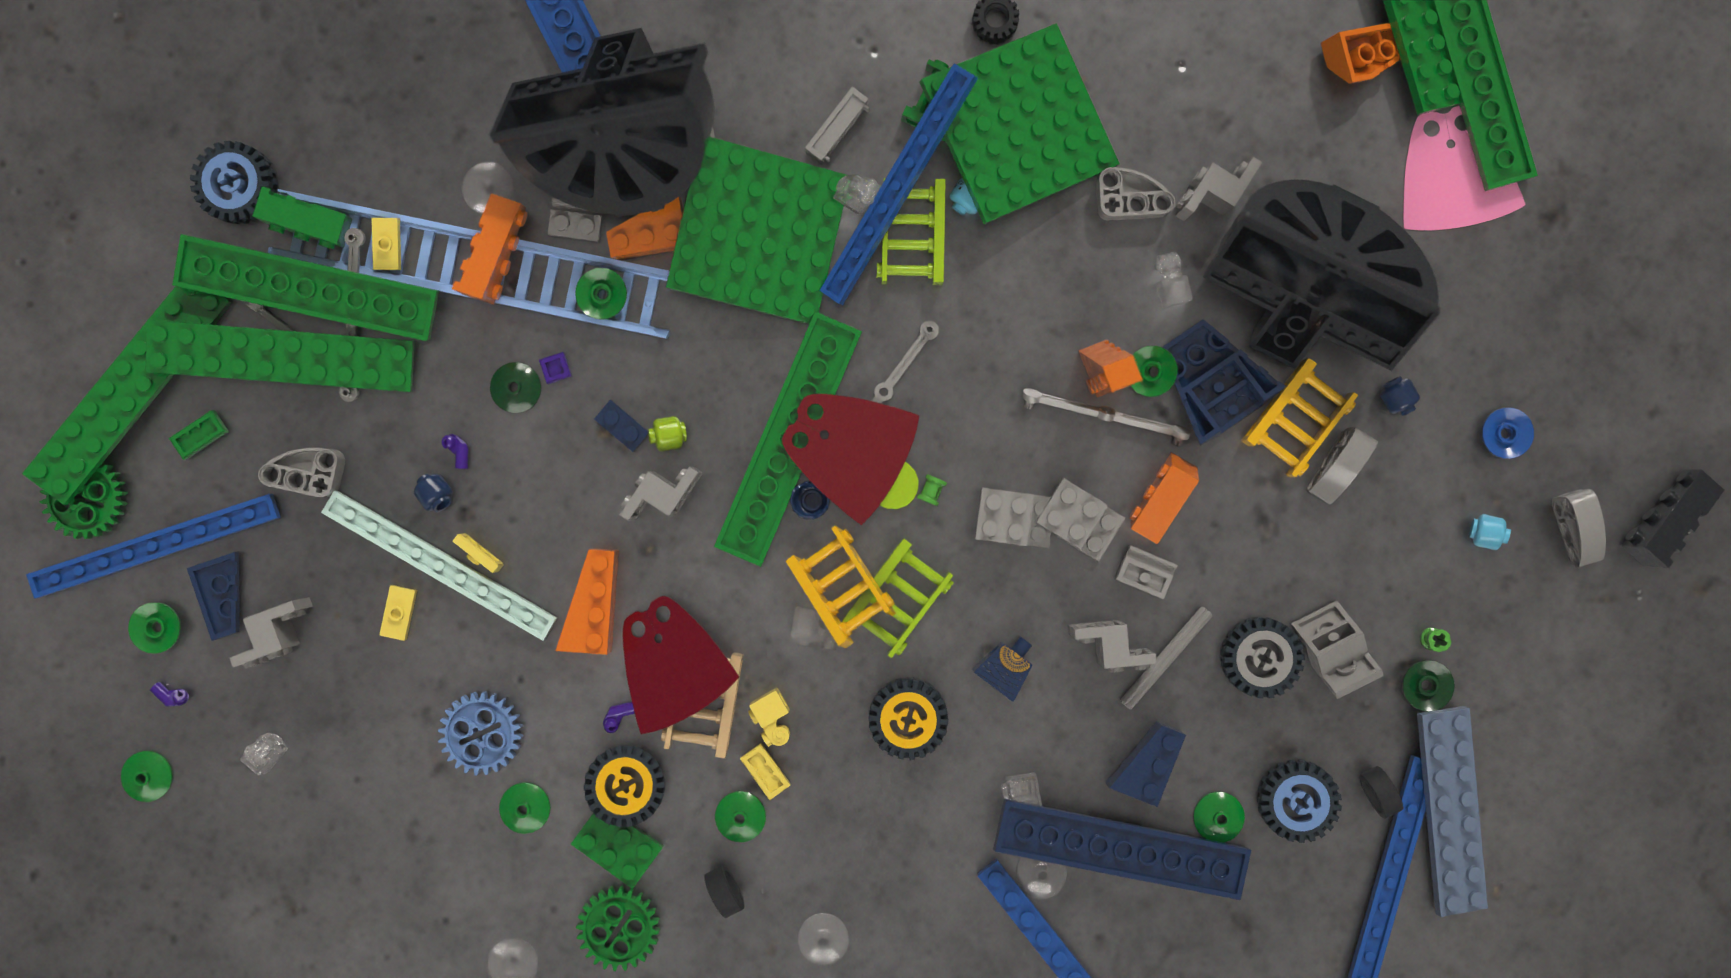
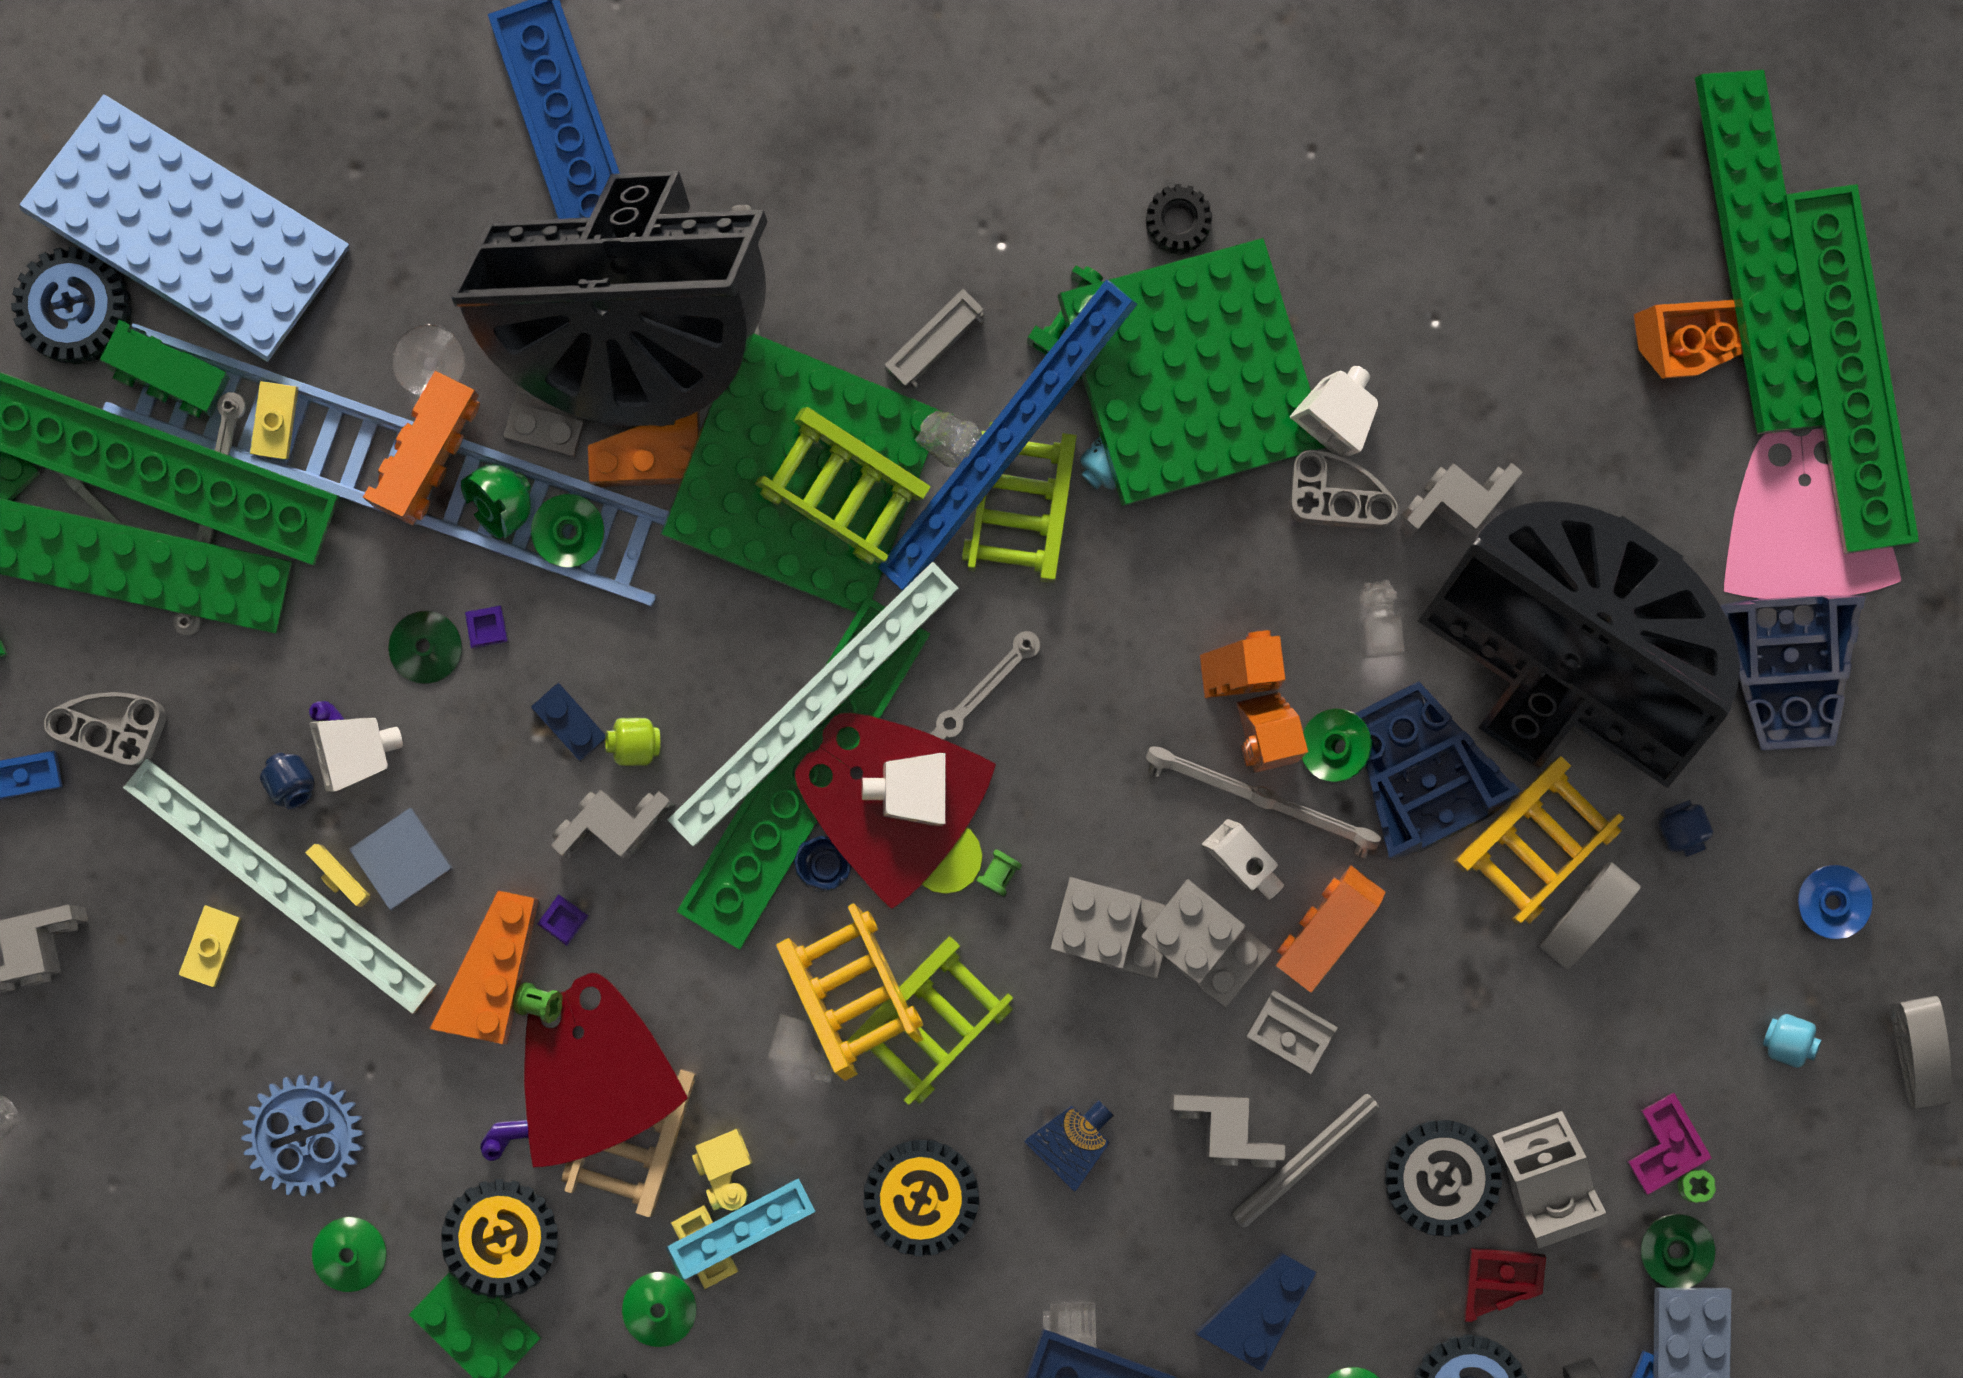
camera: 10 degrees right, 5 degrees down
none -> light blue plate [19,94,349,362]
none -> white torso [309,718,403,791]
none -> sand blue tile [349,808,453,910]
none -> green cylinder [461,464,531,539]
none -> bright green bush [513,982,563,1023]
none -> dark purple tile [537,894,589,946]
none -> medium azure plate [665,1178,816,1281]
none -> light aqua plate [667,562,959,847]
none -> lime fence [755,407,931,565]
none -> white torso [862,753,945,826]
none -> orange wedge [1200,630,1285,698]
none -> white torso [1201,819,1284,900]
none -> white torso [1290,366,1378,458]
none -> dark red wing [1464,1248,1546,1322]
none -> magenta plate [1627,1093,1712,1195]
none -> dark blue wedge [1720,595,1866,750]

